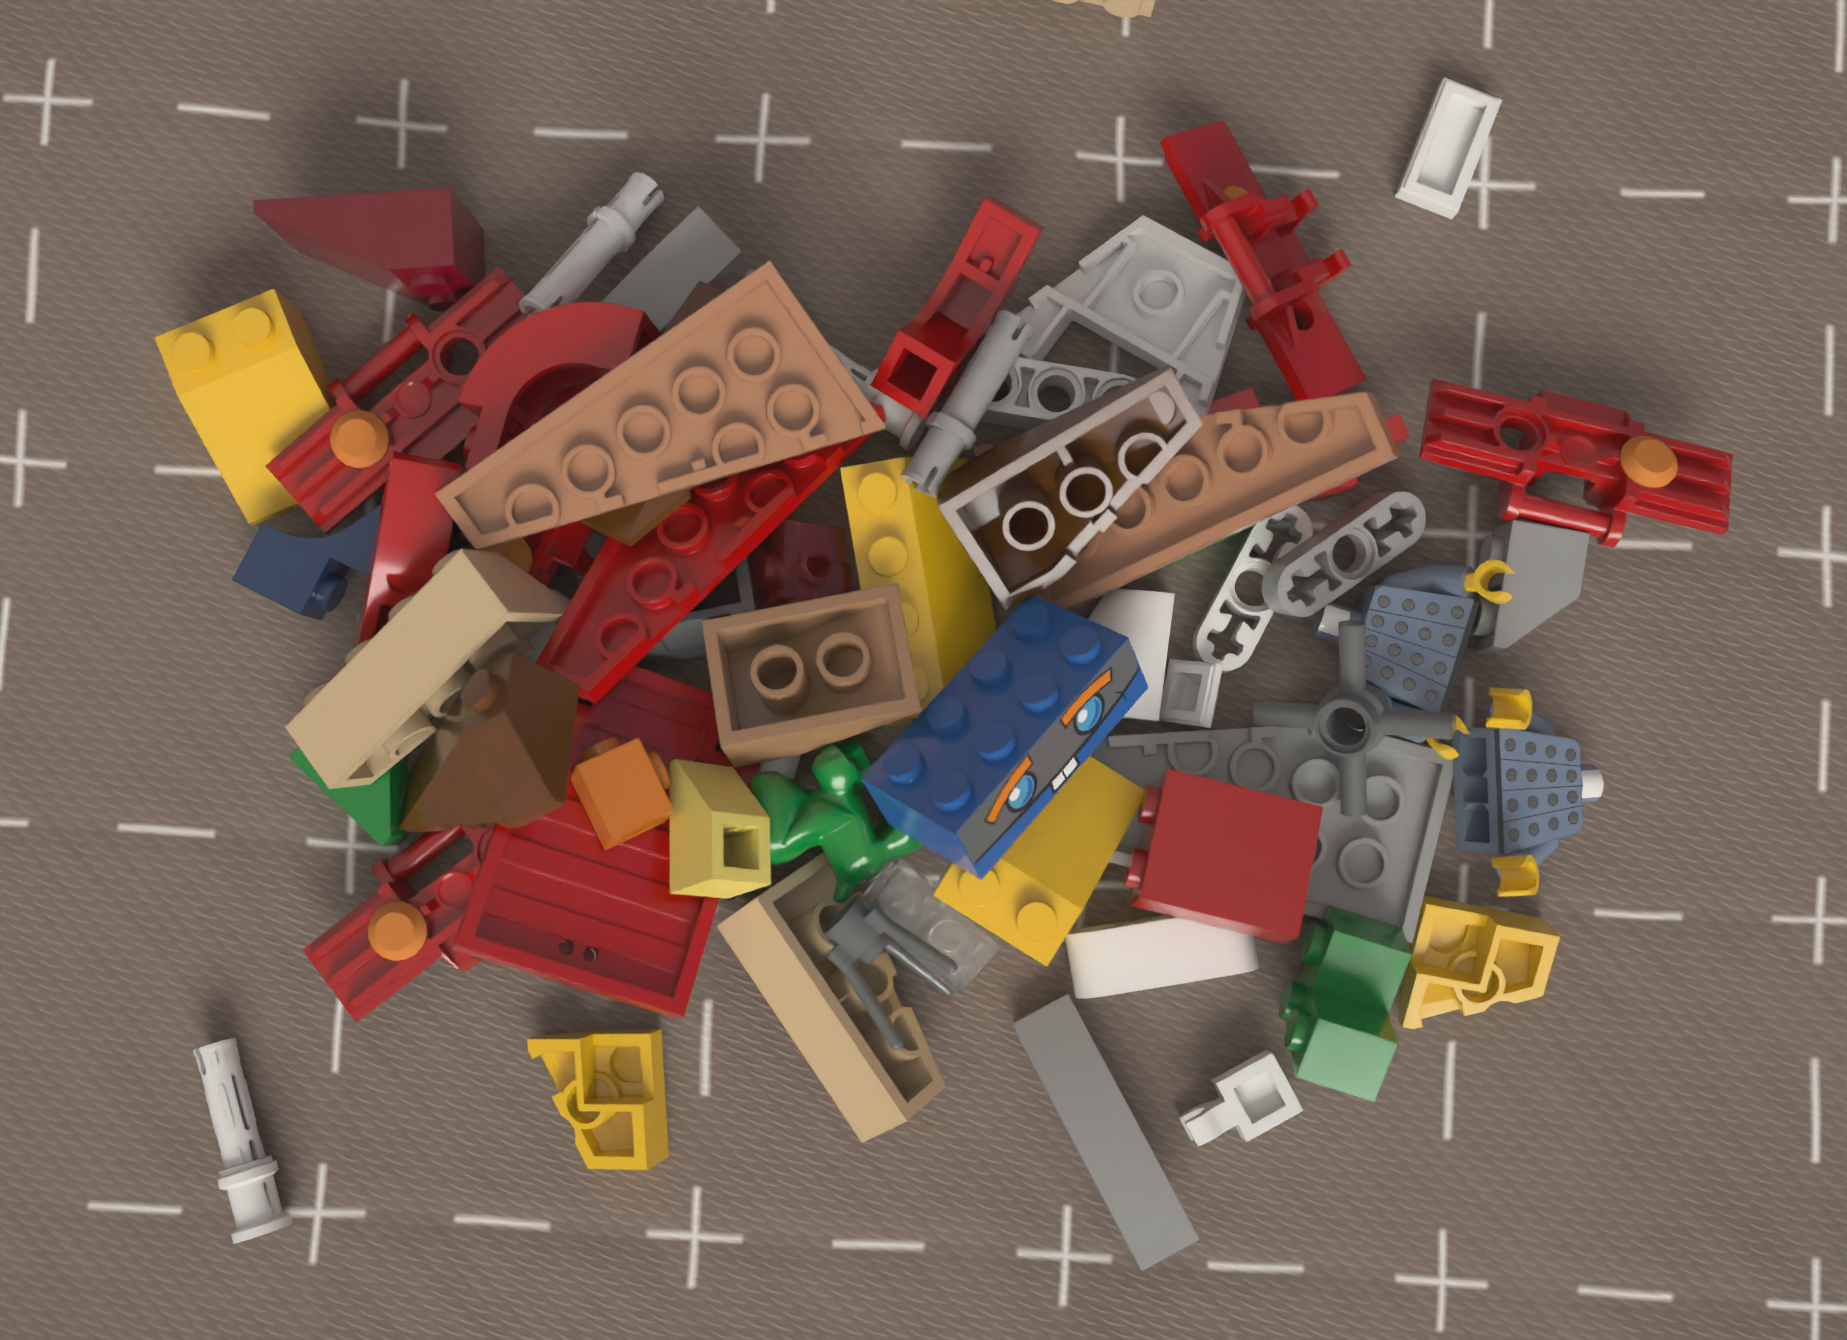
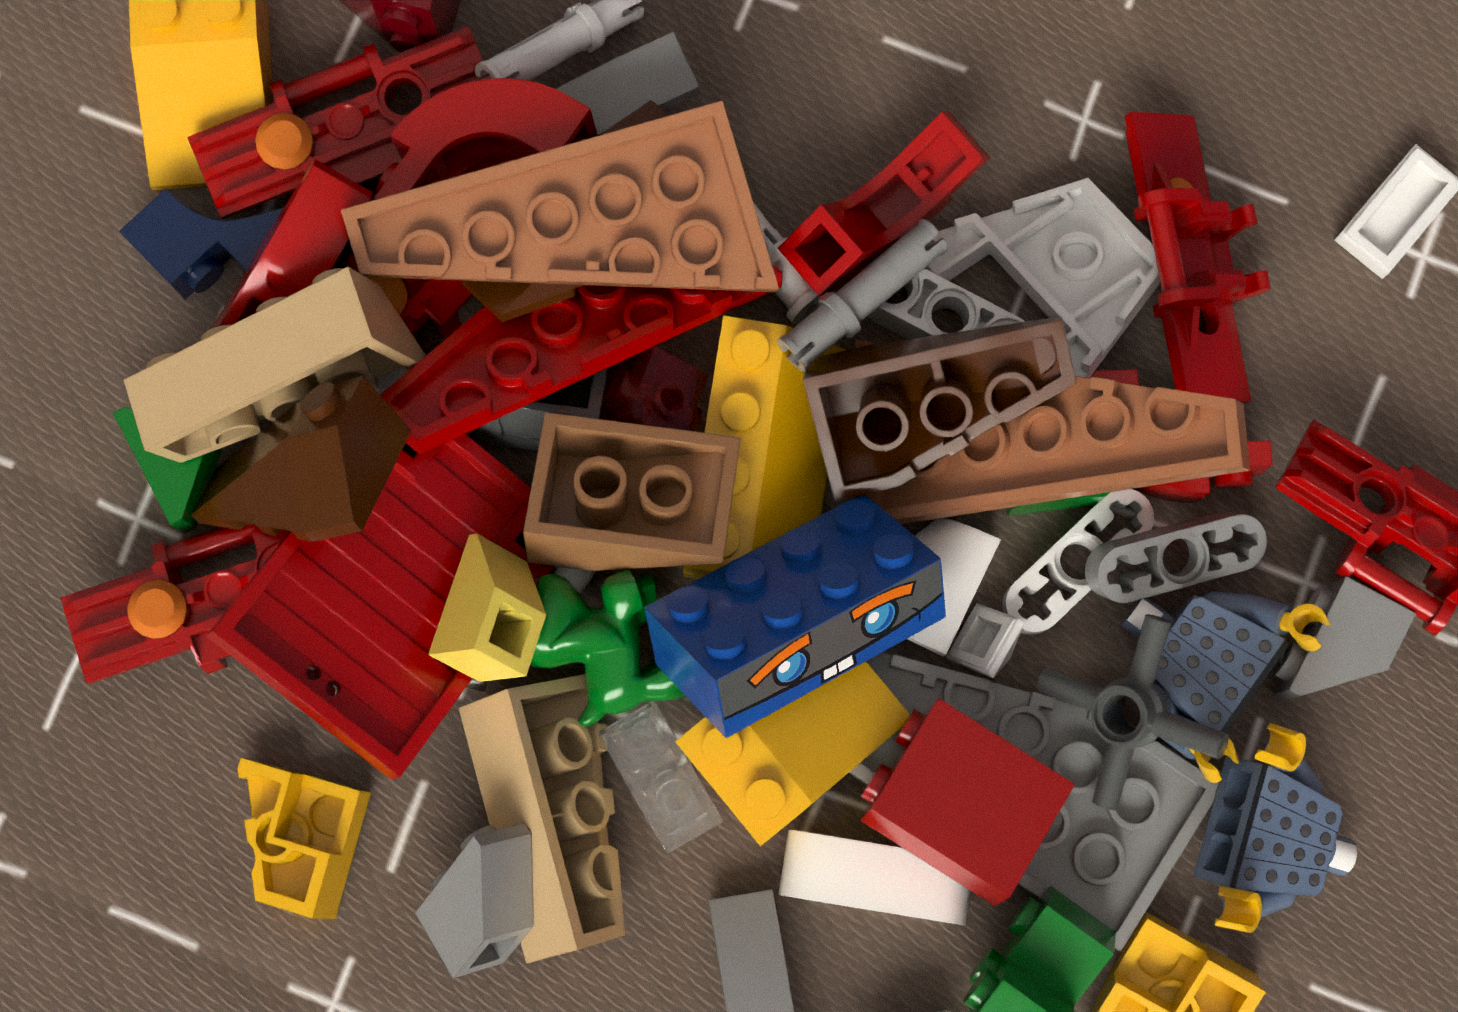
camera: 10 degrees right, 5 degrees down
orange brick [571,737,674,850] -> none
dark grey plant [823,895,958,1050] -> none
none -> light grey slope [415,823,534,979]

